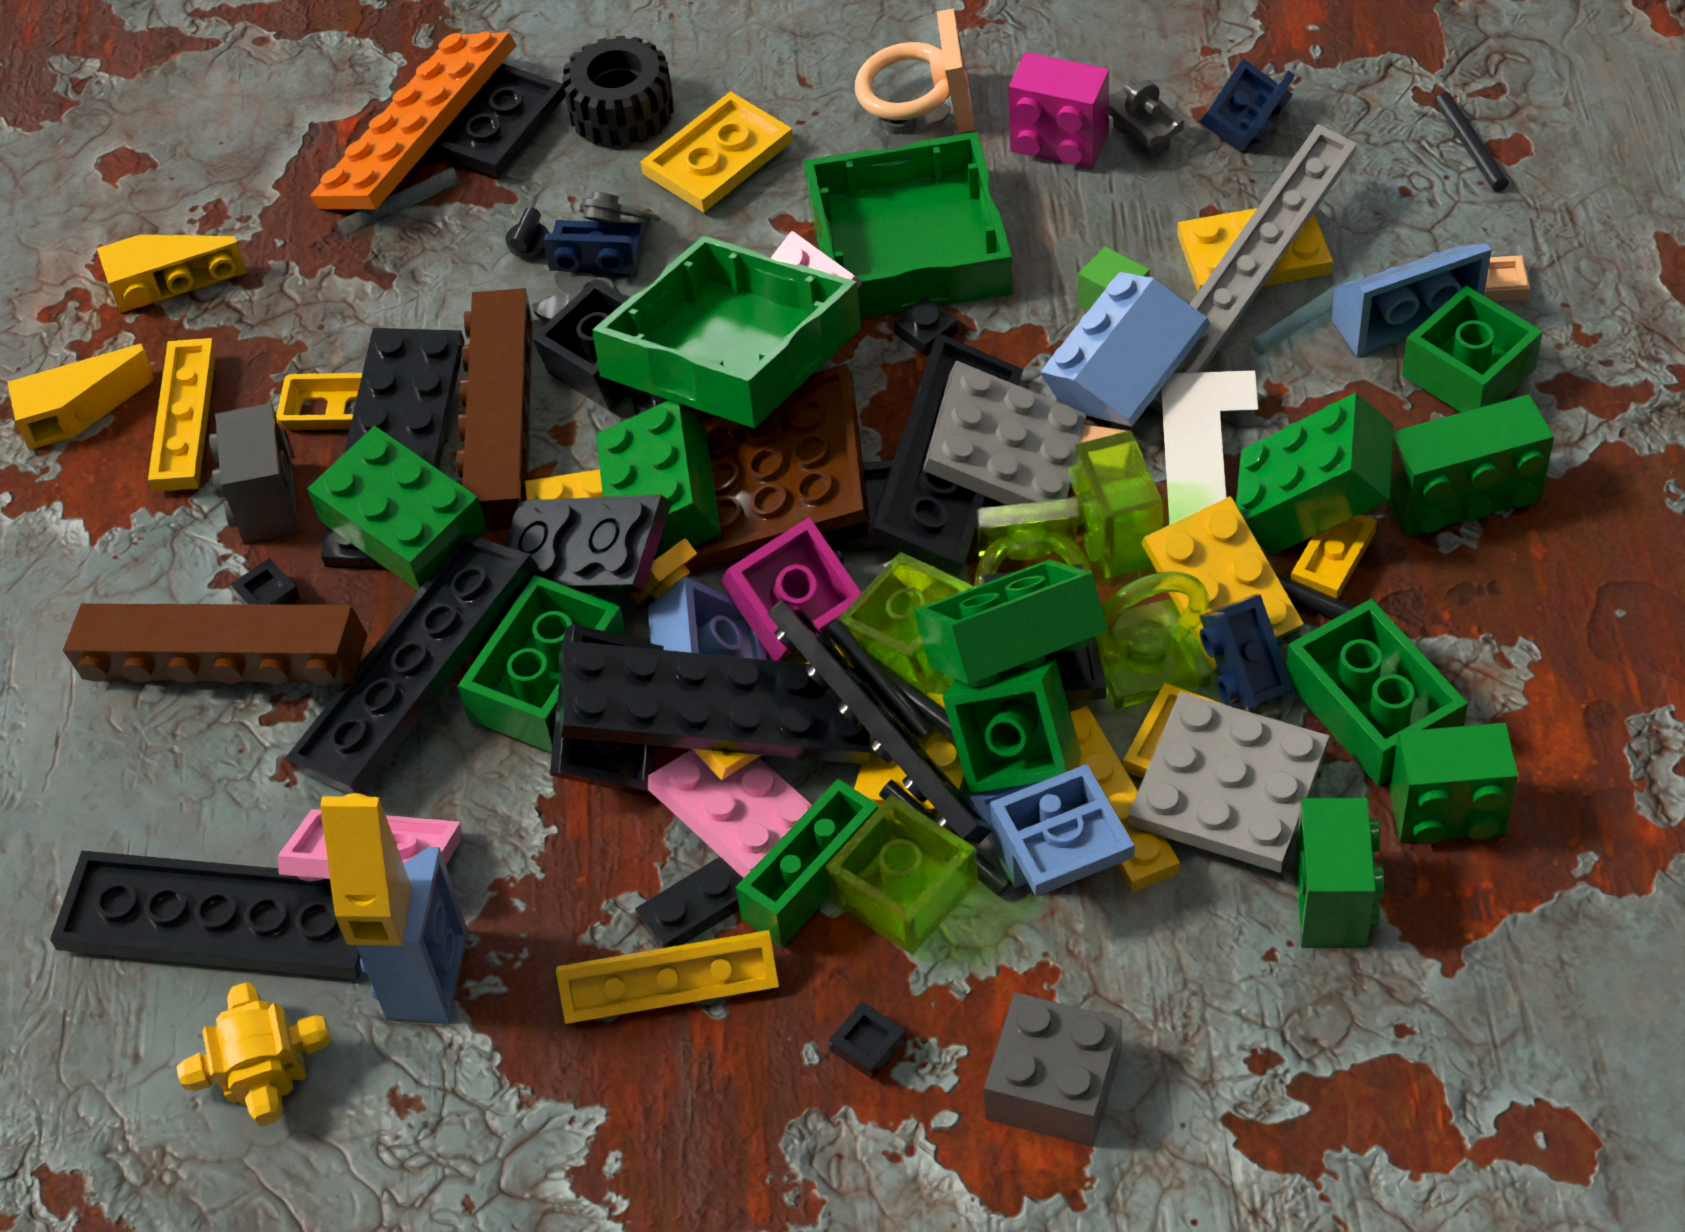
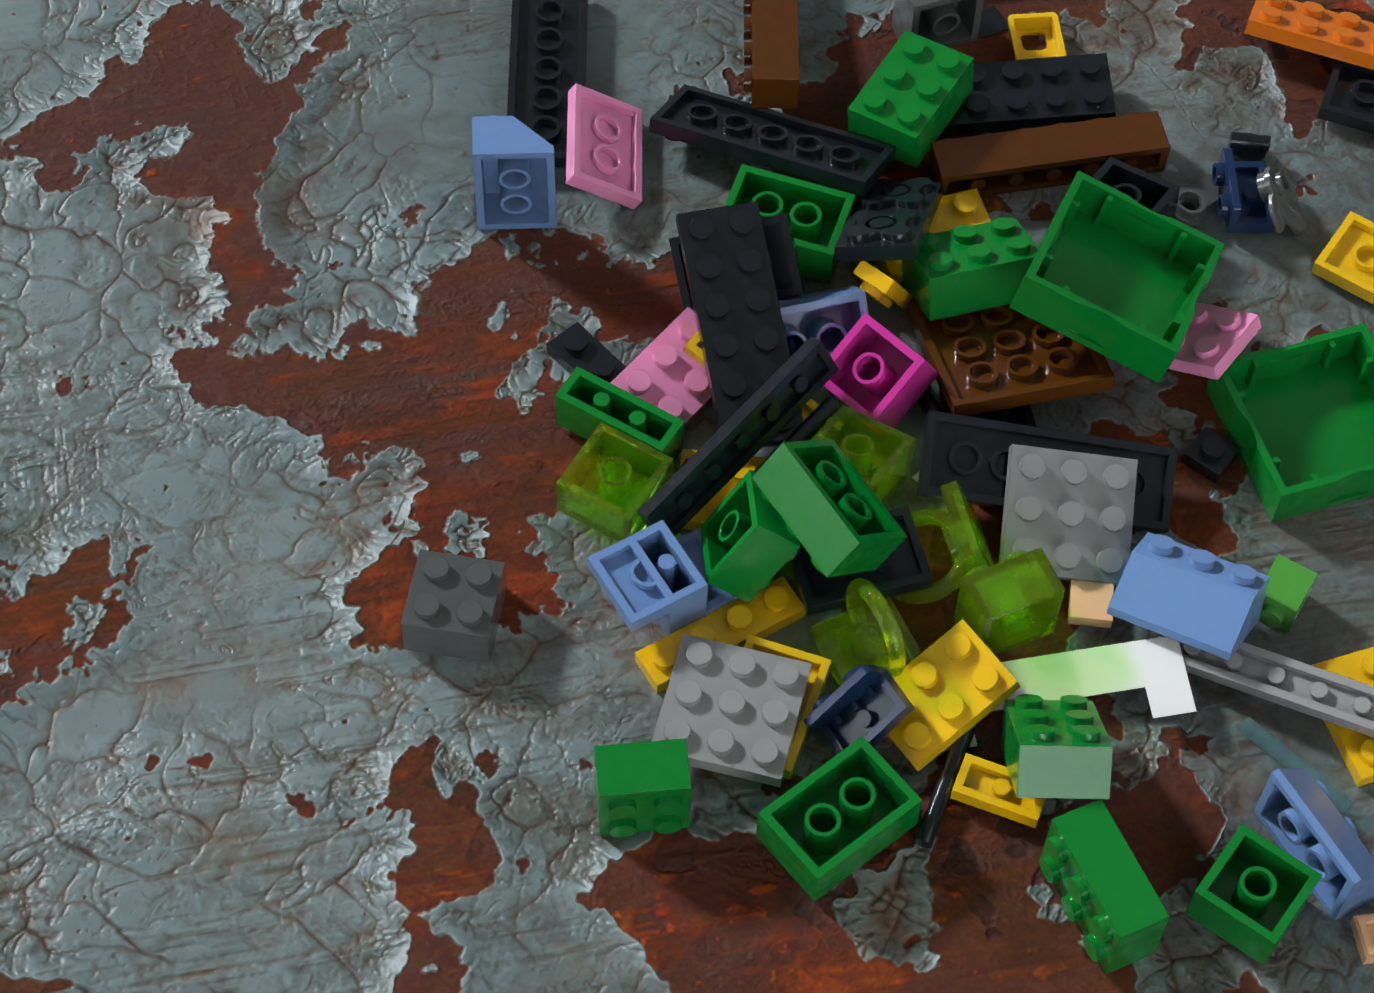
camera: 75 degrees right, 5 degrees up
yellow piece [177,982,332,1126] -> none
black plate [230,558,300,605] -> none
yellow slope [320,793,412,946] -> none
clear light blue bar [336,168,459,238] -> none
yellow plate [556,930,779,1024] -> none
black plate [828,1001,906,1080] -> none
green brick [1389,723,1518,844] -> none

